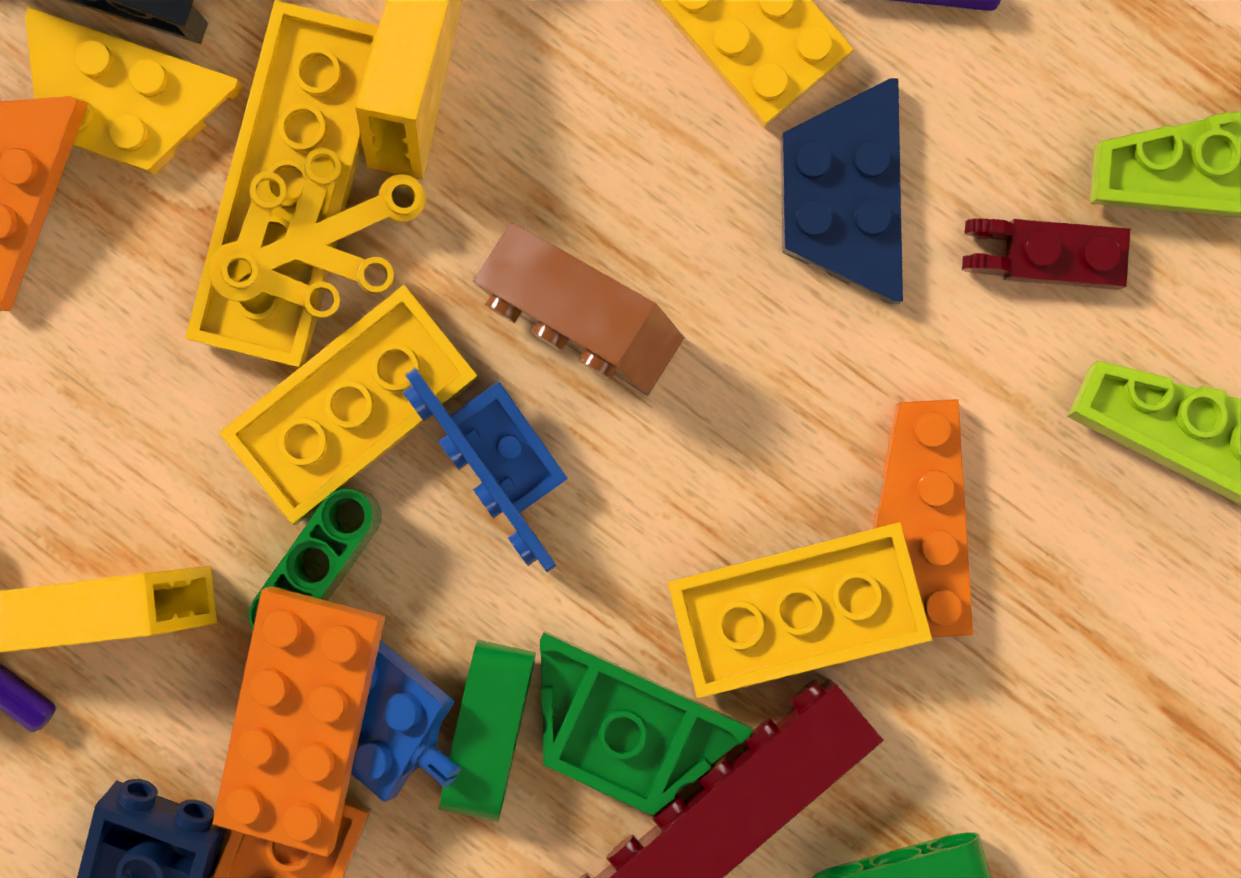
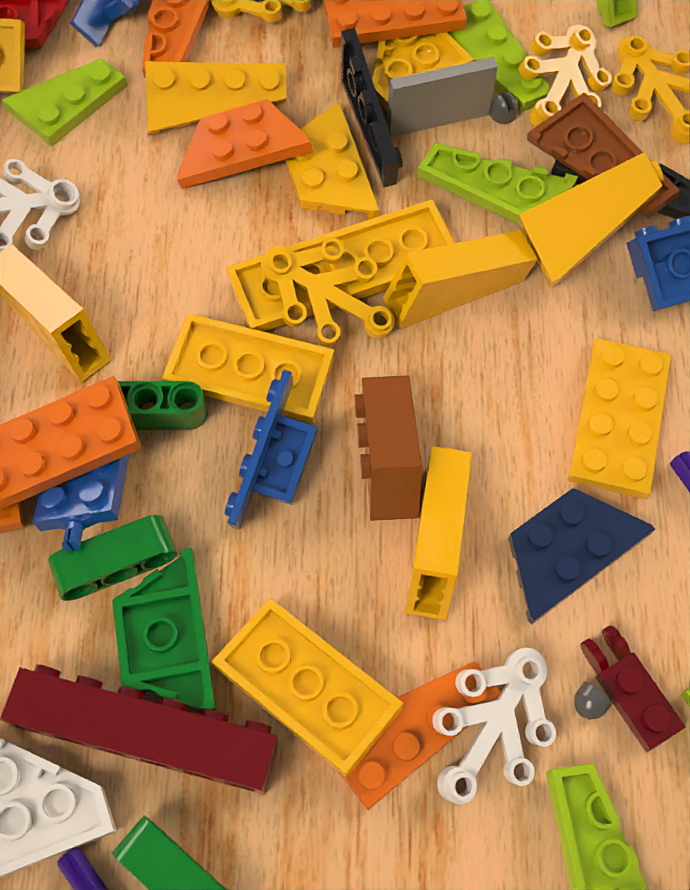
camera: 50 degrees right, 20 degrees down
none -> yellow slope [405,446,472,621]
none -> white plant [433,648,556,805]
none -> dark grey hinge [574,681,613,719]

